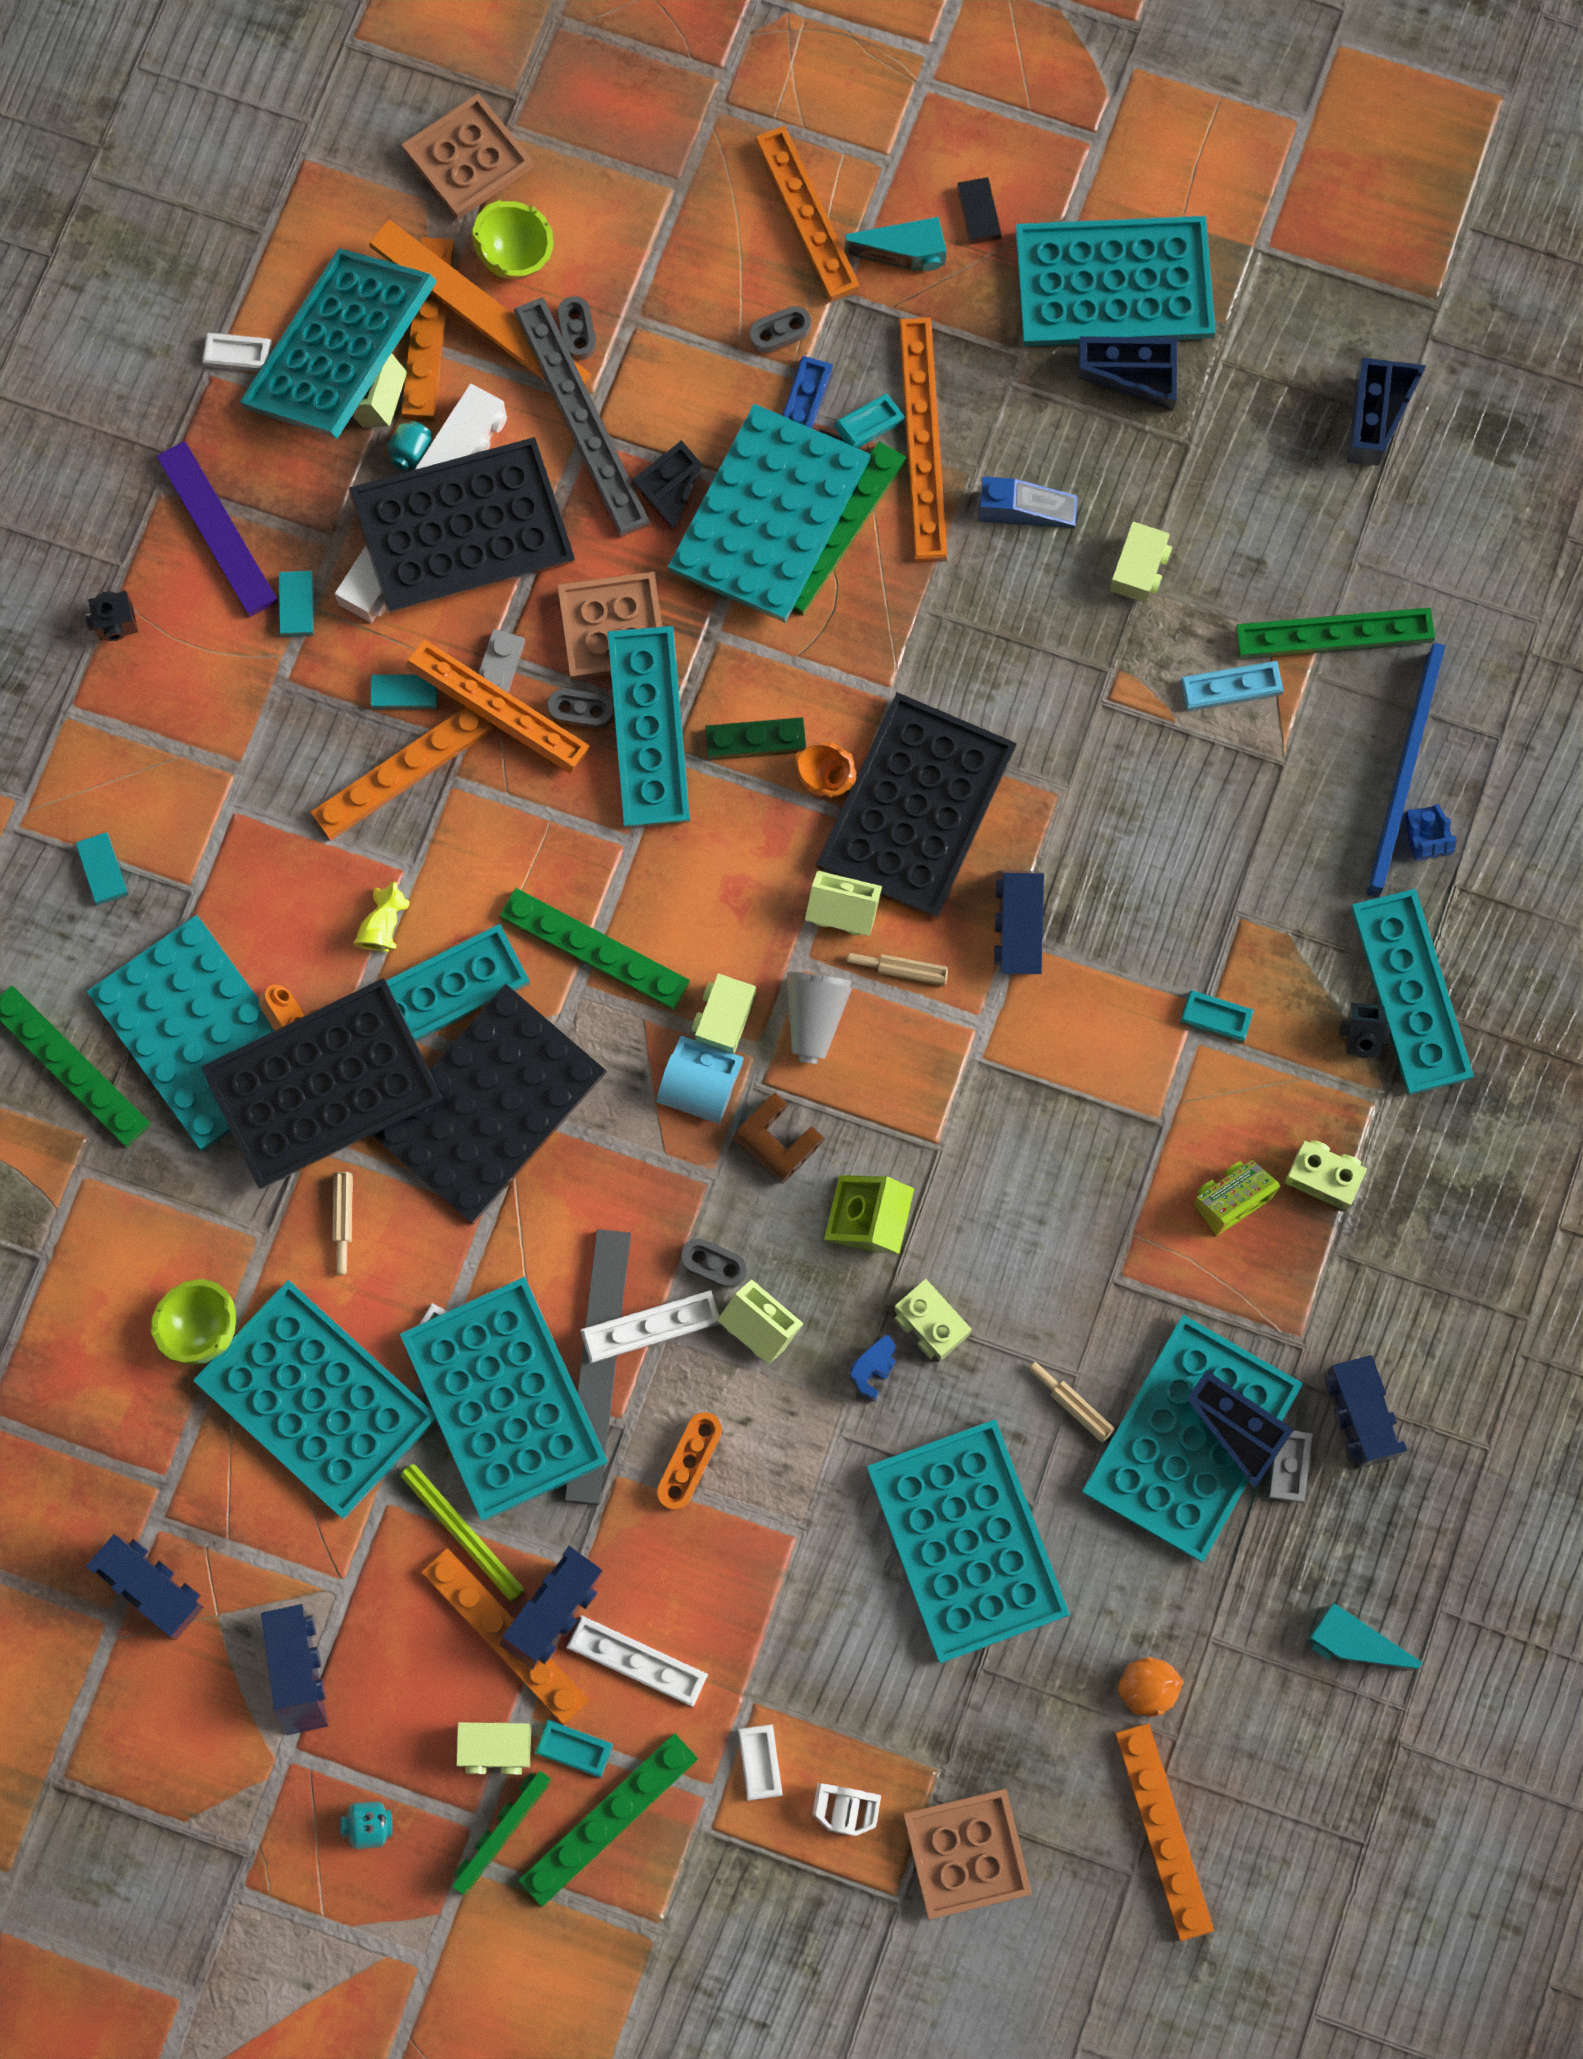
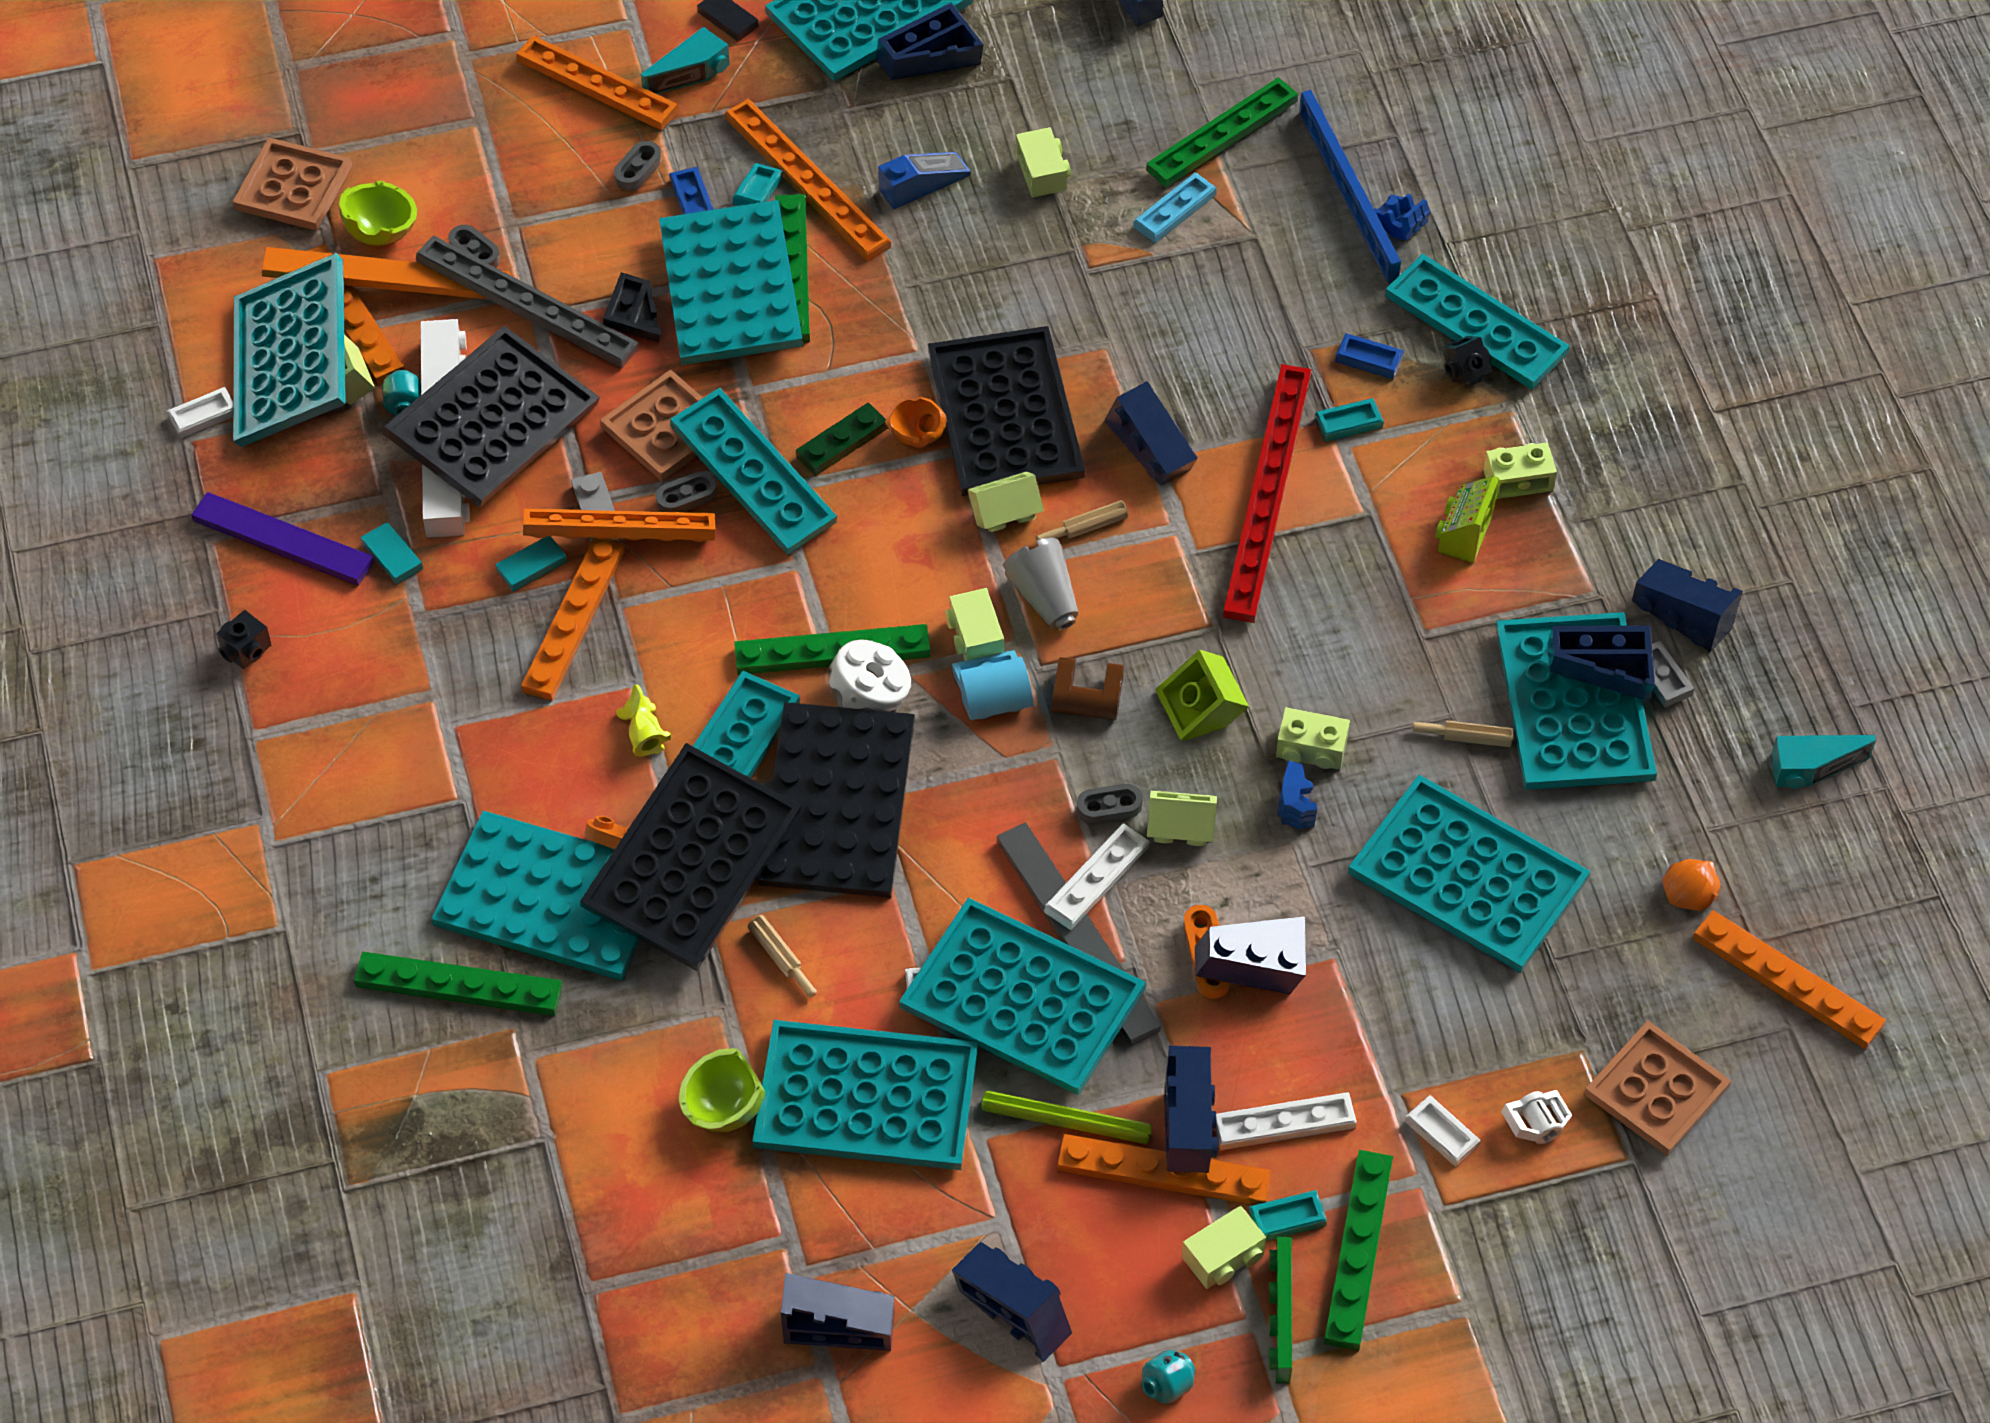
camera: 35 degrees left, 20 degrees down
teal tile [76,832,129,906] -> none
none -> white plate [828,640,911,712]
none -> wedge [1195,916,1306,994]
none -> red plate [1223,364,1312,623]
none -> blue tile [1335,333,1404,379]

